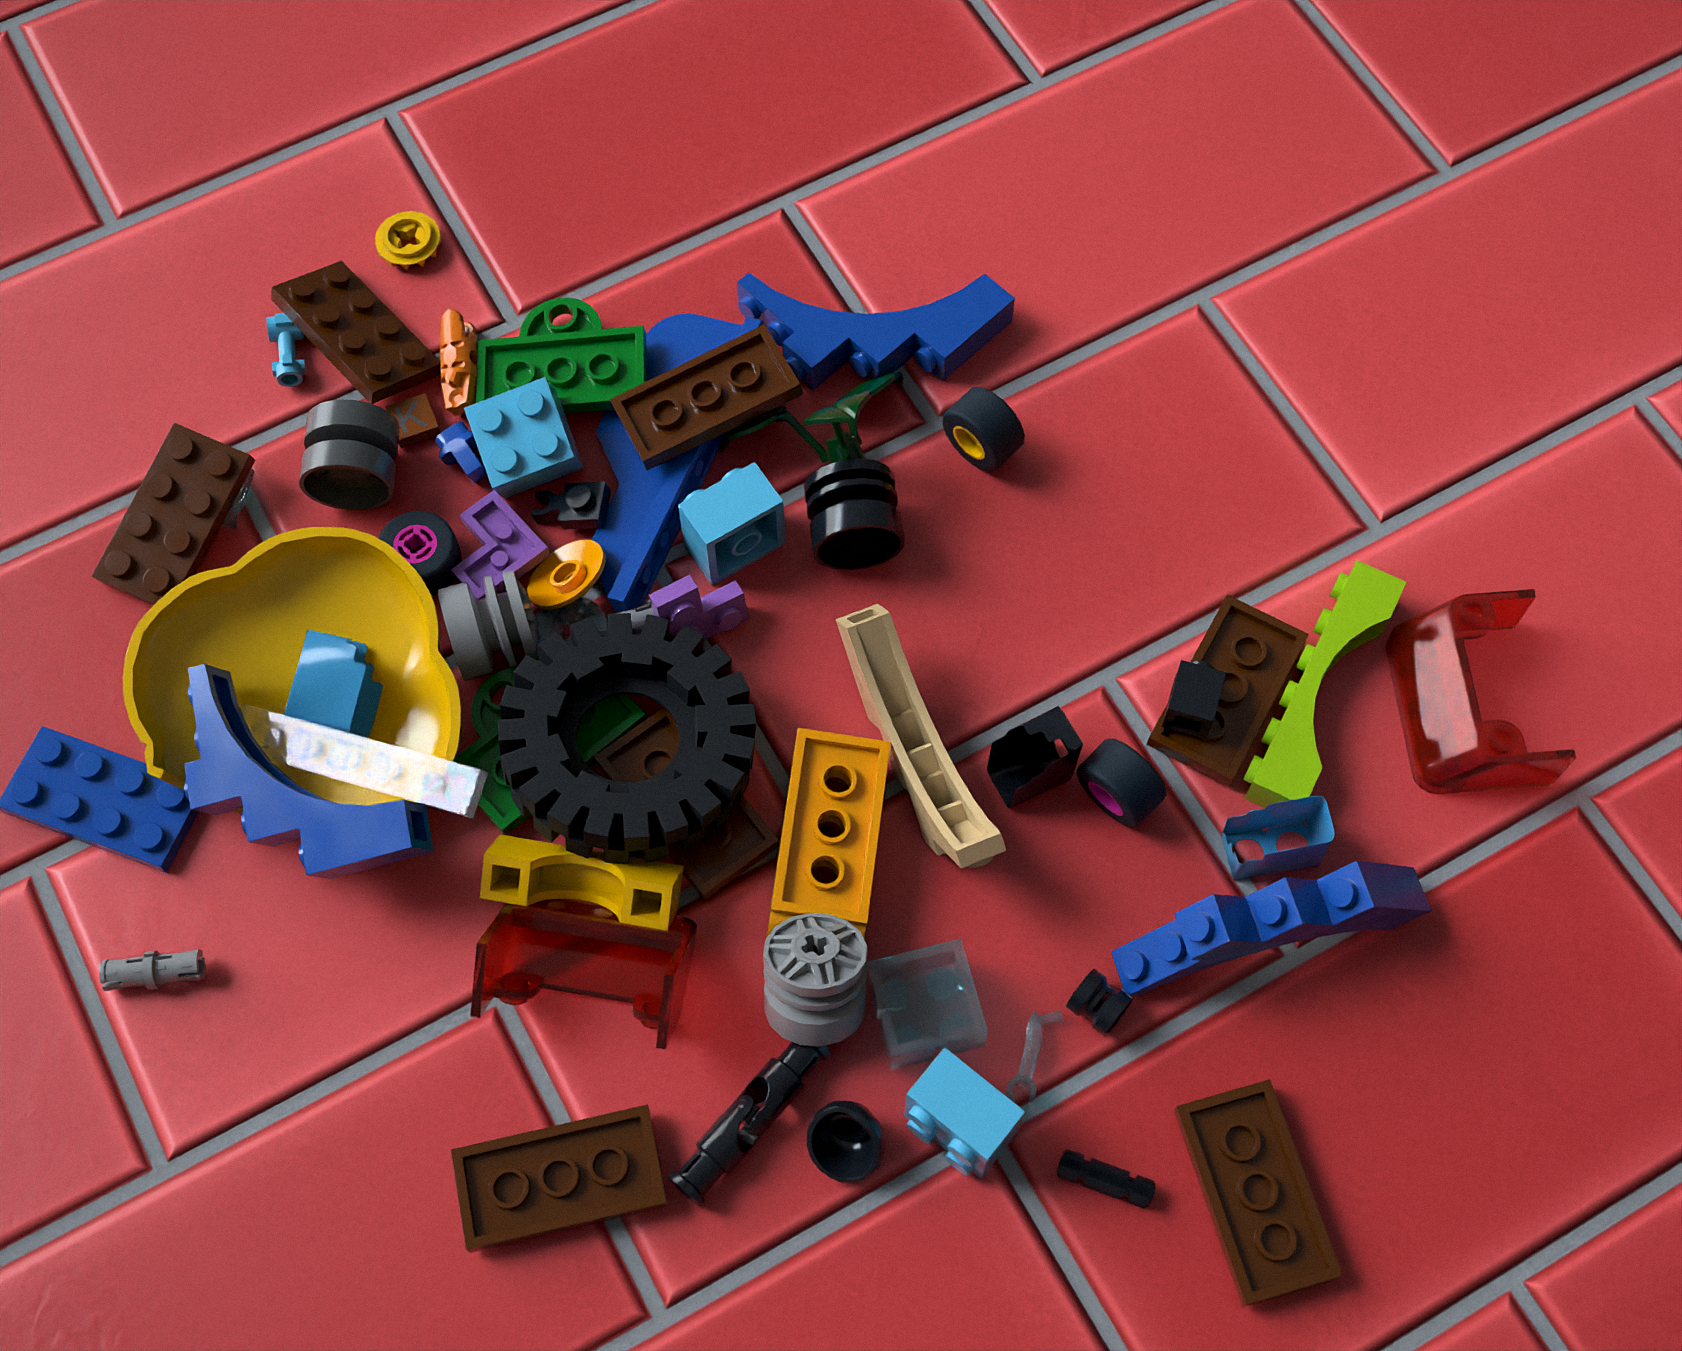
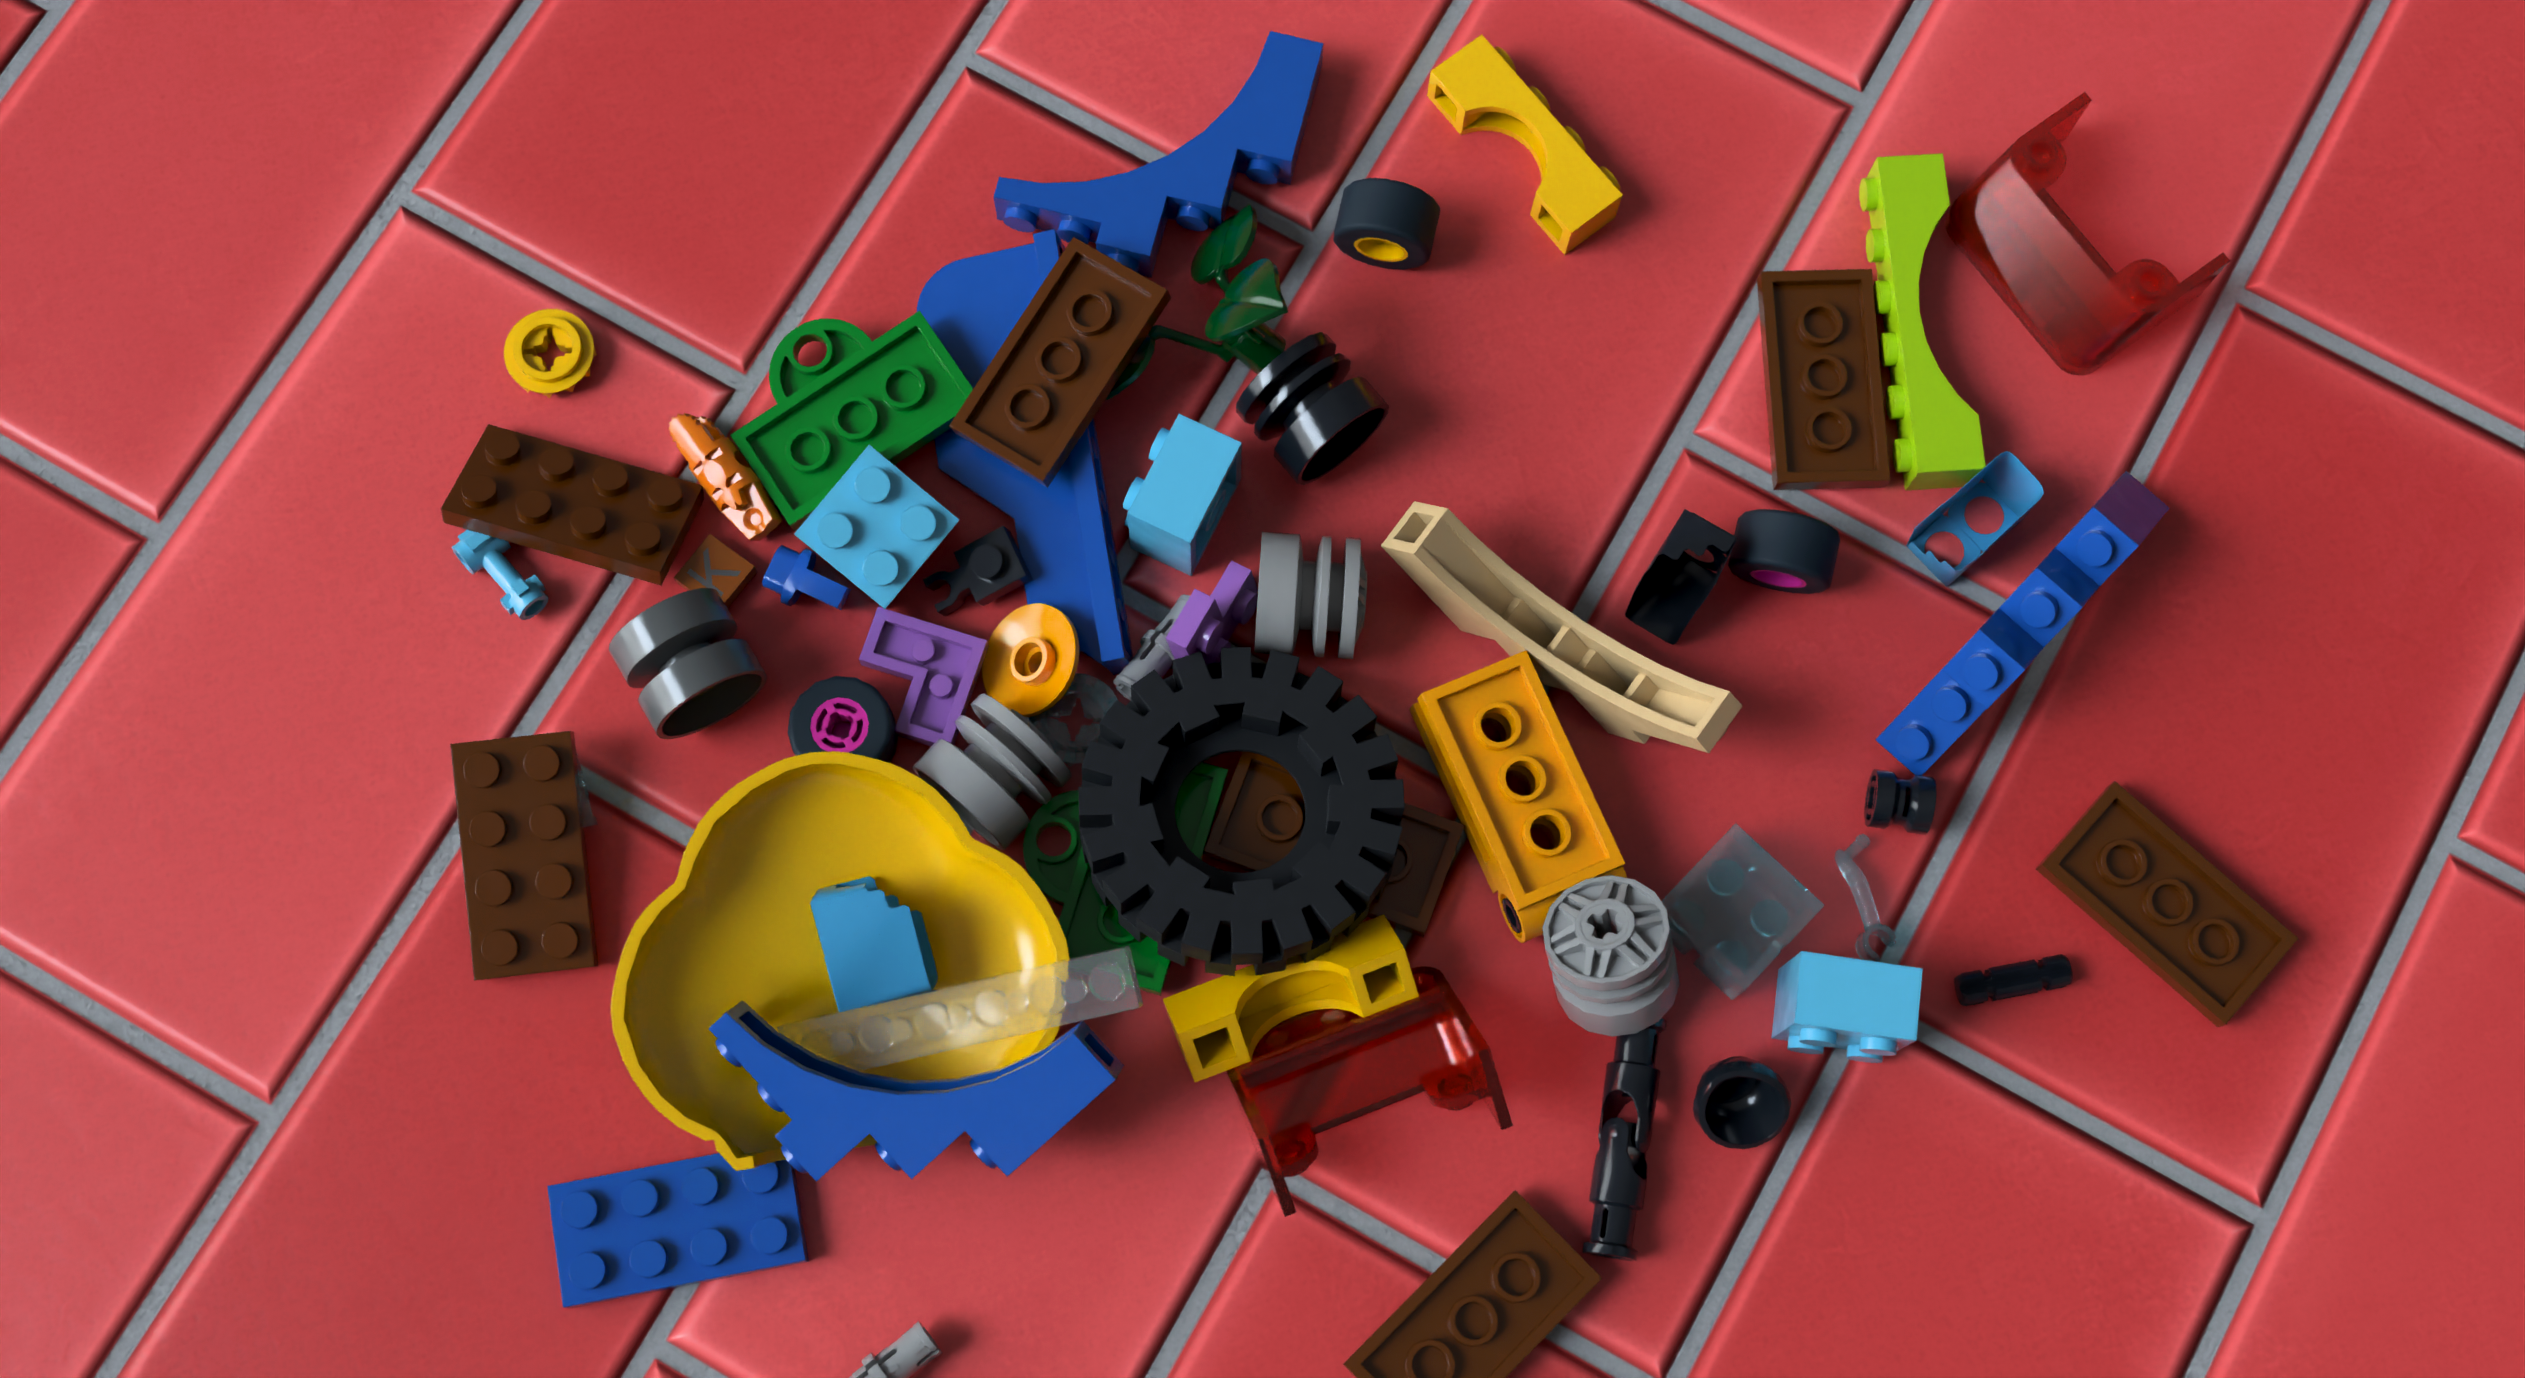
camera: 35 degrees left, 10 degrees up
black brick [1161,660,1226,739] -> none
none -> light grey wheel [1254,532,1367,659]
none -> yellow arch [1427,34,1623,255]

